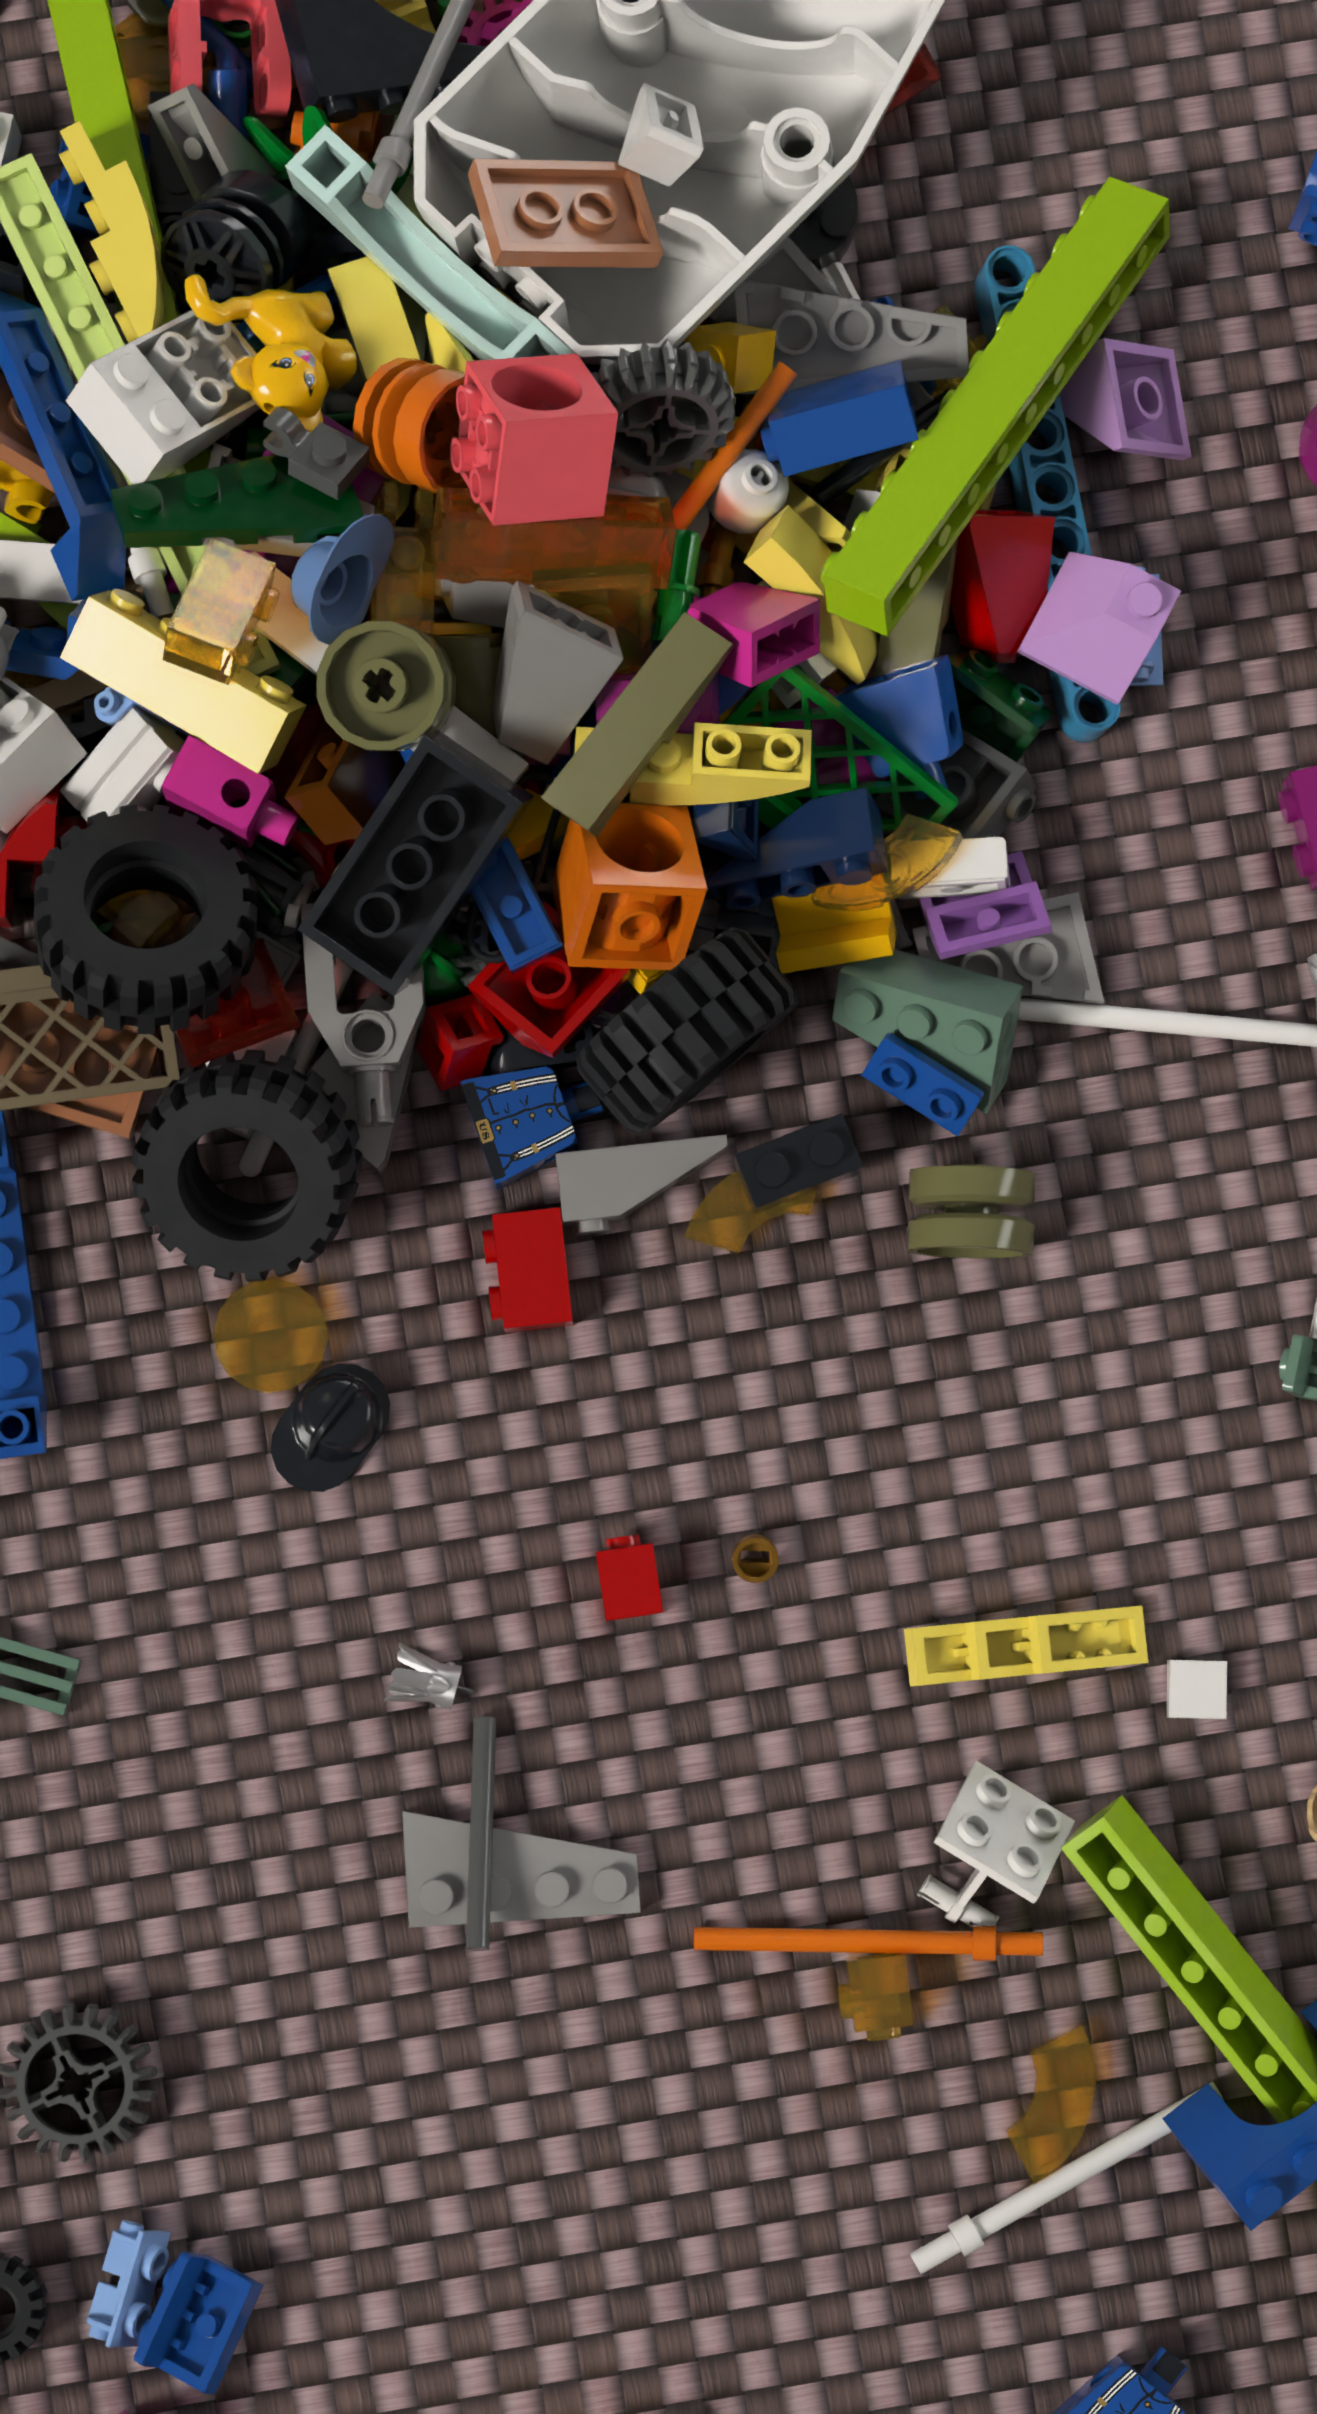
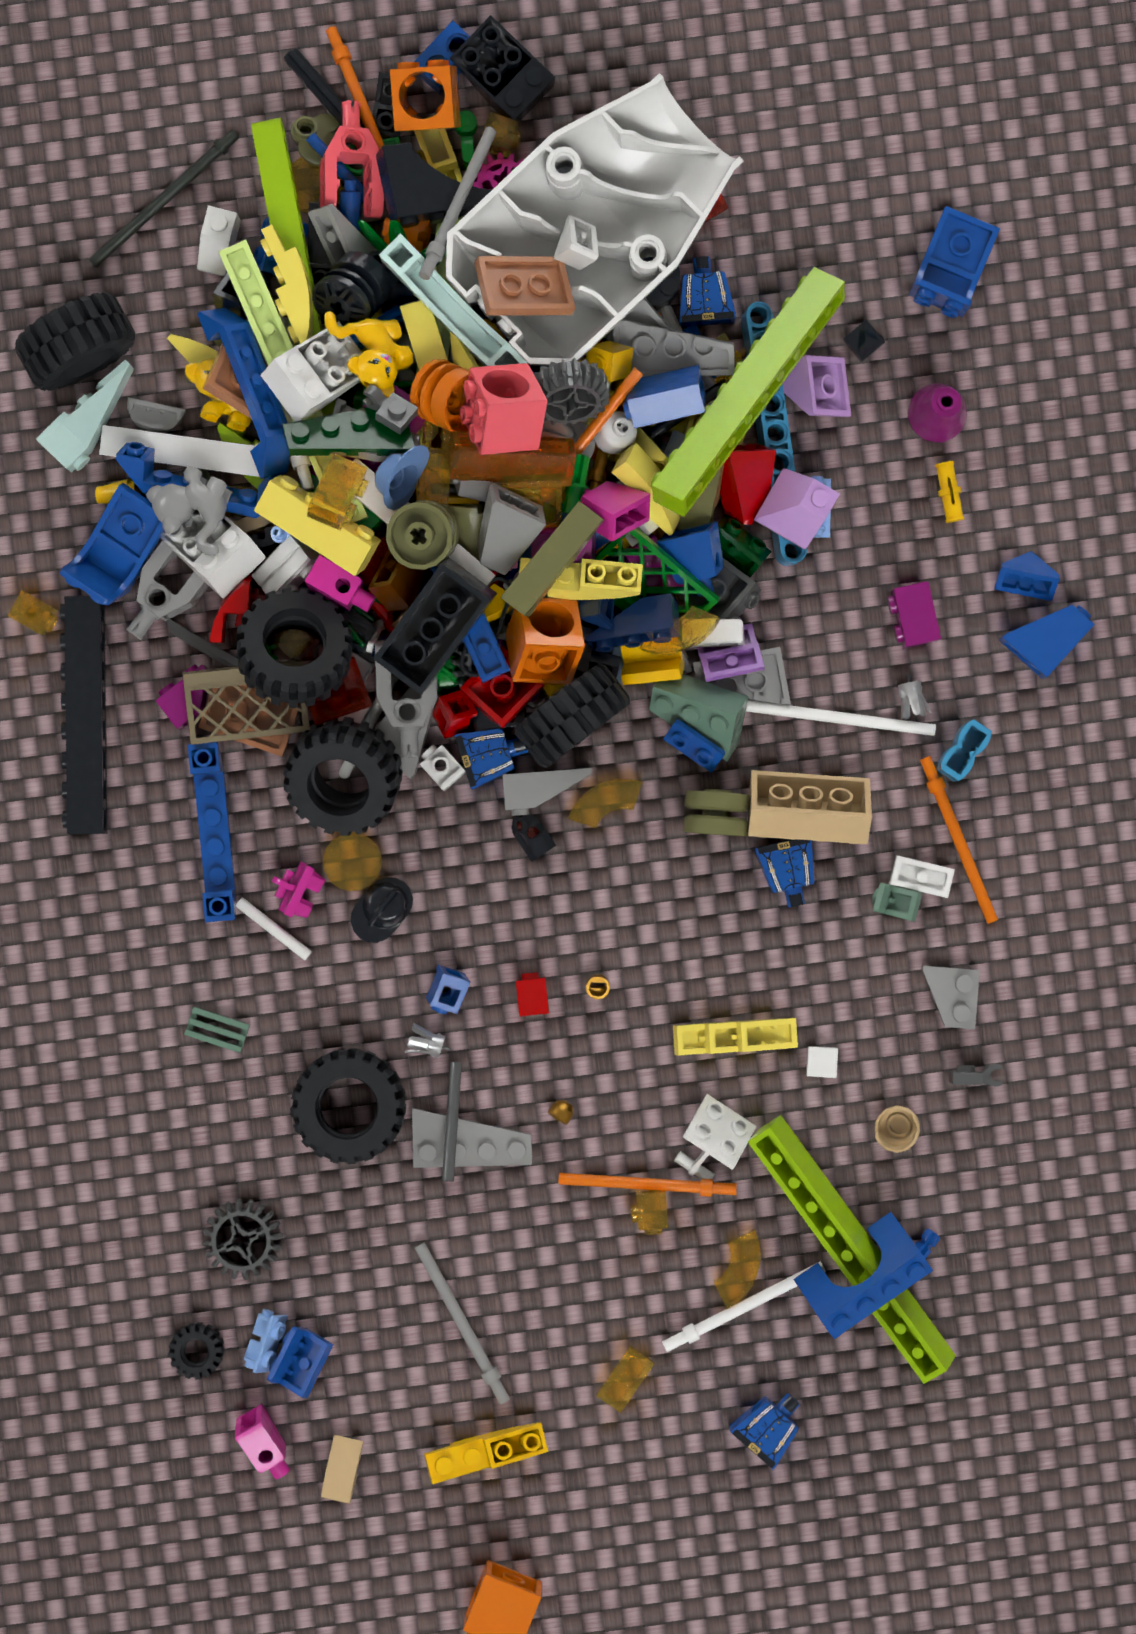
camera: 10 degrees right, 5 degrees up
red brick [482,1207,573,1333] -> none
black brick [733,1113,863,1215] -> none
none -> white bar [236,897,312,960]
none -> dark pink hips [272,861,325,918]
none -> black tyre [290,1048,407,1165]
none -> light grey bar [415,1242,510,1405]
none -> white brick [420,745,466,791]
none -> blue brick [426,964,470,1015]
none -> black rock [511,814,556,862]
none -> pearl gold hinge [548,1100,574,1125]
none -> clear yellow plate [596,1345,654,1413]
none -> blue torso [679,256,736,328]
none -> tan brick [748,770,872,844]
none -> blue torso [754,839,814,908]
none -> black tile [843,320,885,363]

